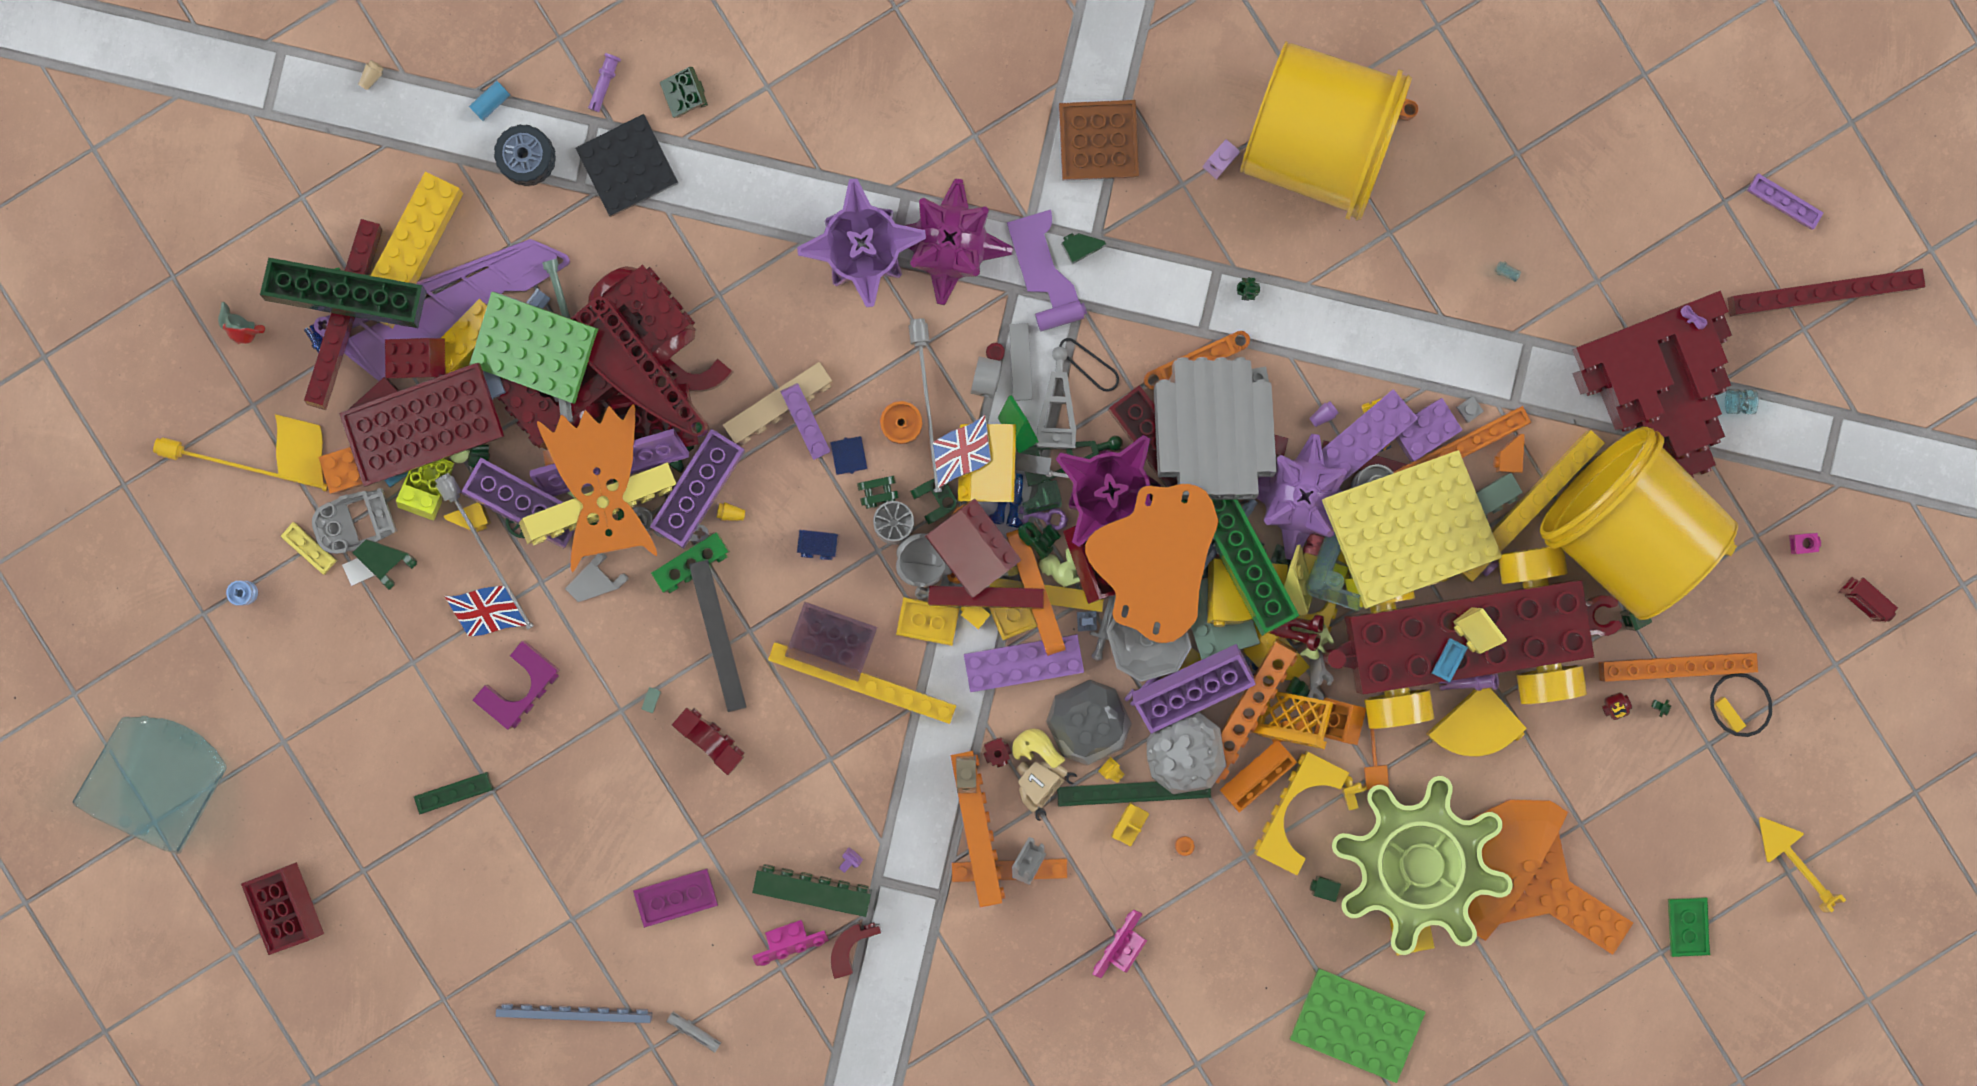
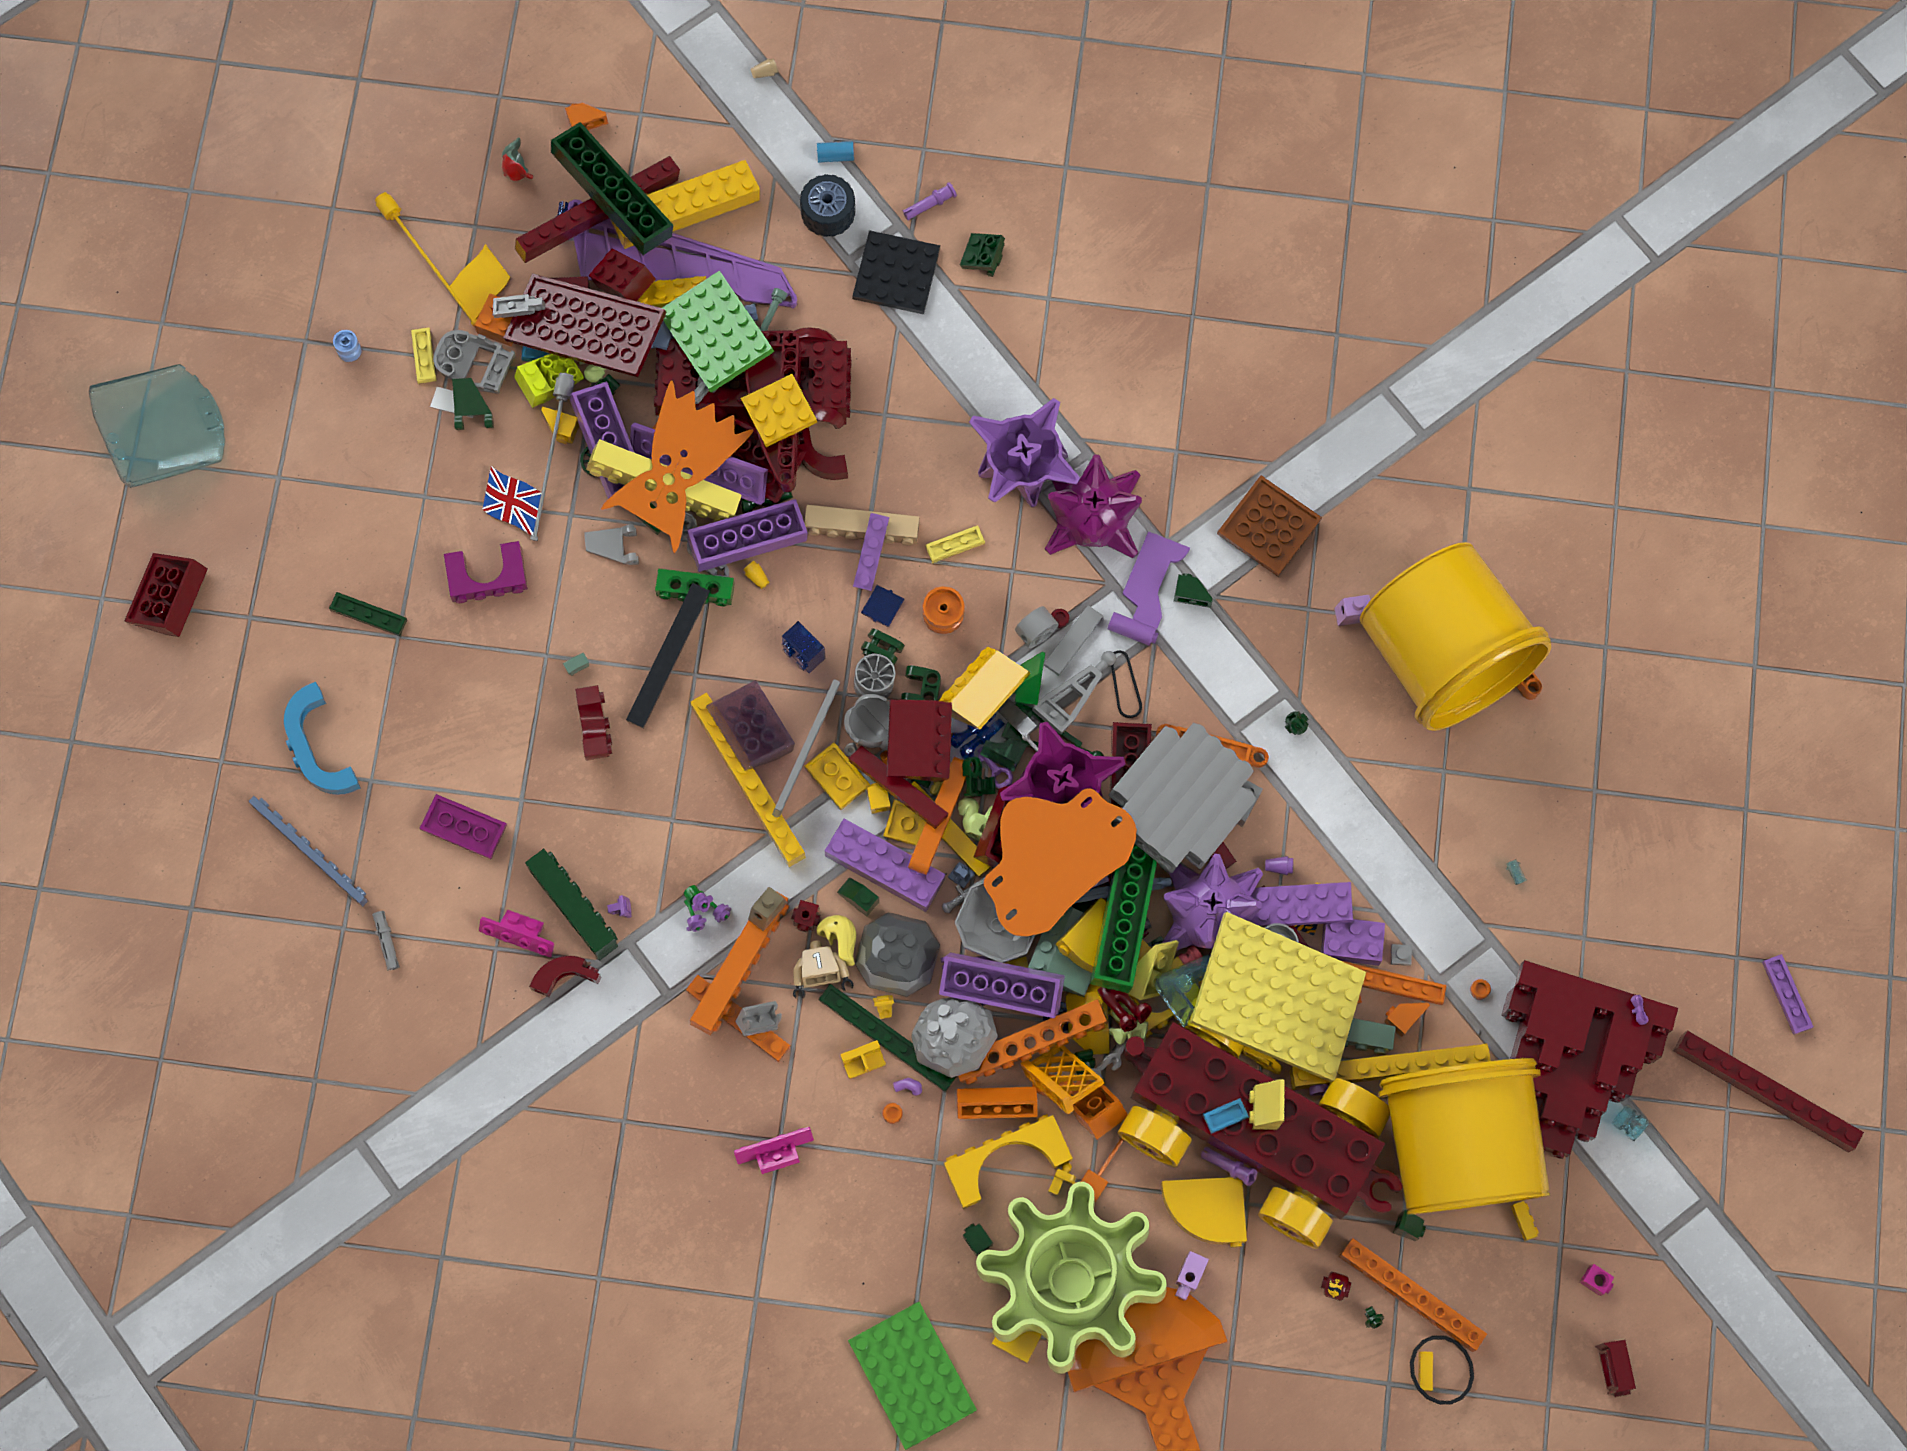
camera: 35 degrees right, 15 degrees down
flag [909,318,991,493] -> none
none -> dark azure arch [284,682,361,795]
none -> light grey hinge [493,294,545,318]
none -> orange slope [565,103,608,130]
none -> medium lavender plant [683,885,731,932]
none -> yellow plate [741,374,817,447]
none -> light grey tile [772,679,840,818]
none -> dark green slope [837,877,879,917]
none -> medium lavender arm [893,1078,922,1096]
none -> light yellow tile [925,525,985,563]
none -> lavender torso [1175,1251,1209,1300]
none -> orange tile [1470,979,1491,1000]

